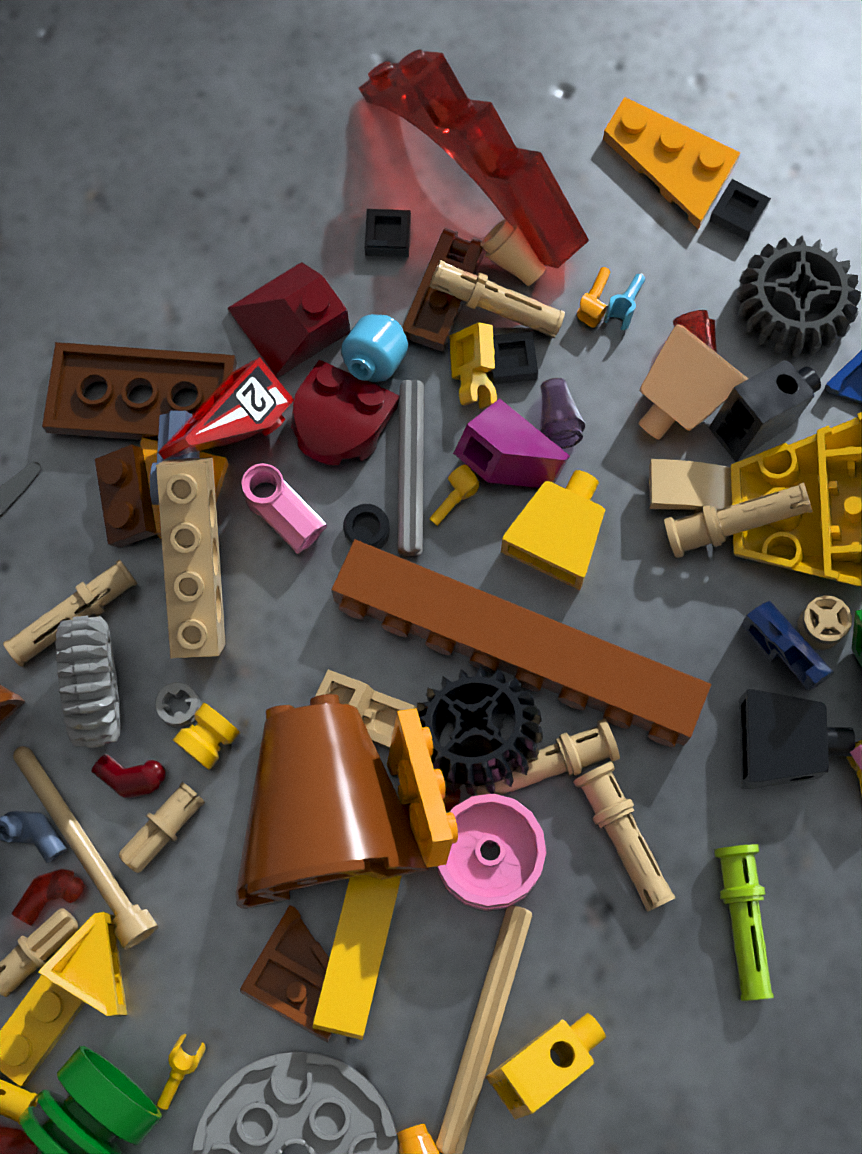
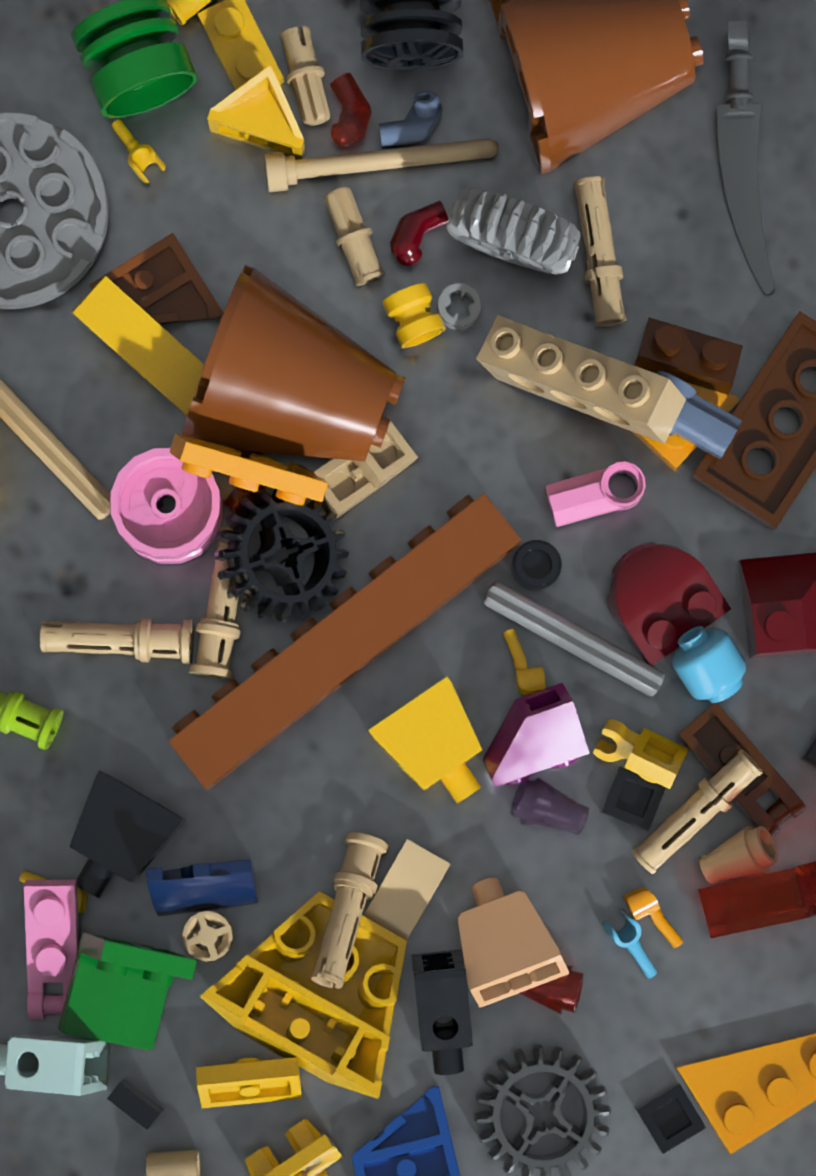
camera: 110 degrees right, 10 degrees up
red slope [158,357,294,460] -> none

